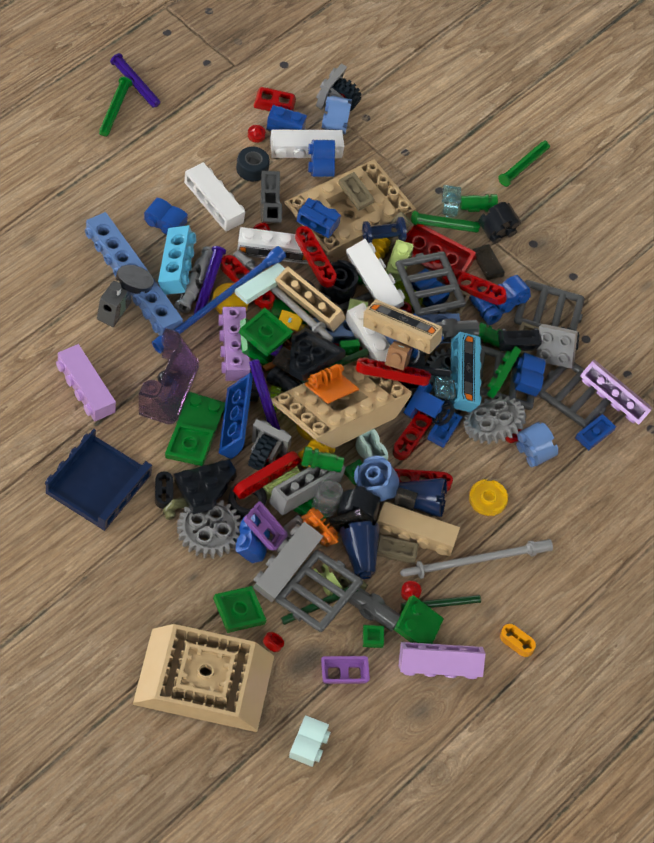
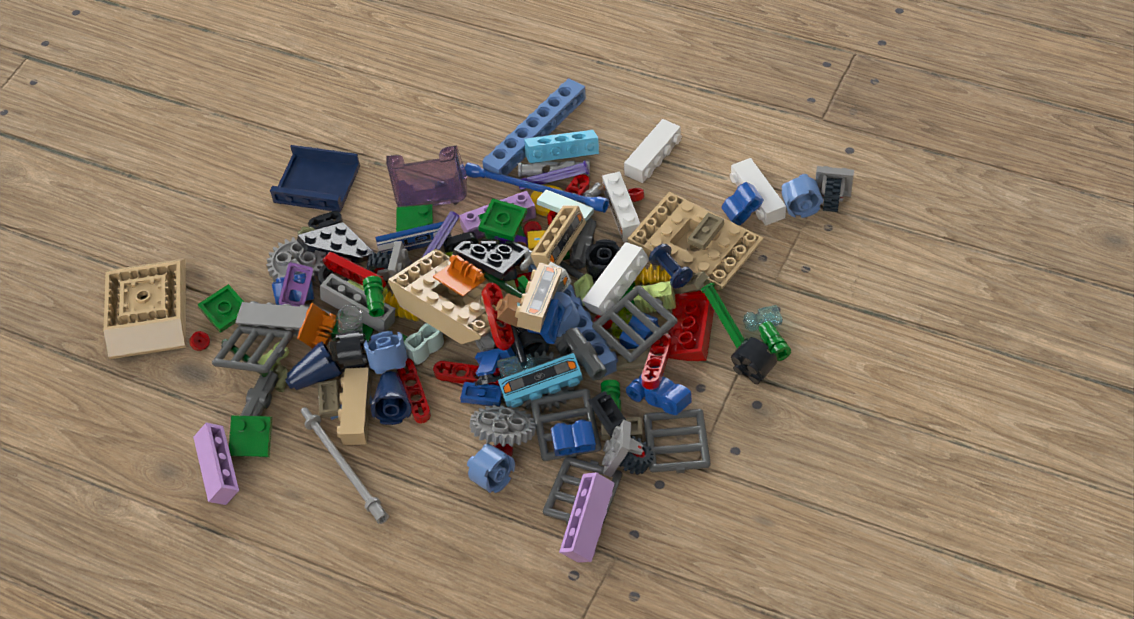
camera: 85 degrees right, 5 degrees down
lavender brick [56,344,116,422] -> none
dark grey torso [97,281,132,327] -> none
green axle [99,77,132,137] -> none
dark purple axle [110,53,160,108] -> none
black tile [116,265,154,294] -> none
blue brick [144,198,188,235] -> none
green plate [165,422,215,466] -> none
black wheel [236,147,270,182] -> none
red tile [248,125,266,143] -> none
red piece [254,87,296,111] -> none
dark grey arch [260,171,282,223] -> none
blue brick [266,105,307,131] -> none
light aqua brick [289,715,331,767] -> none
red beam [295,226,337,287] -> none
blue brick [297,198,341,239] -> none
medium lavender piece [321,656,370,684] -> none
green plate [362,625,384,648] -> none
clear smoke tile [394,487,418,511] -> none
red tile [401,581,422,601] -> none
dark green bar [401,595,481,611] -> none
yellow tile [469,479,508,516] -> none
clear smoke tile [473,244,505,281] -> none
green plate [486,346,521,398] -> none
green axle [498,140,550,187] -> none
light orange beam [500,624,536,657] -> none
blue plate [575,414,616,451] -> none

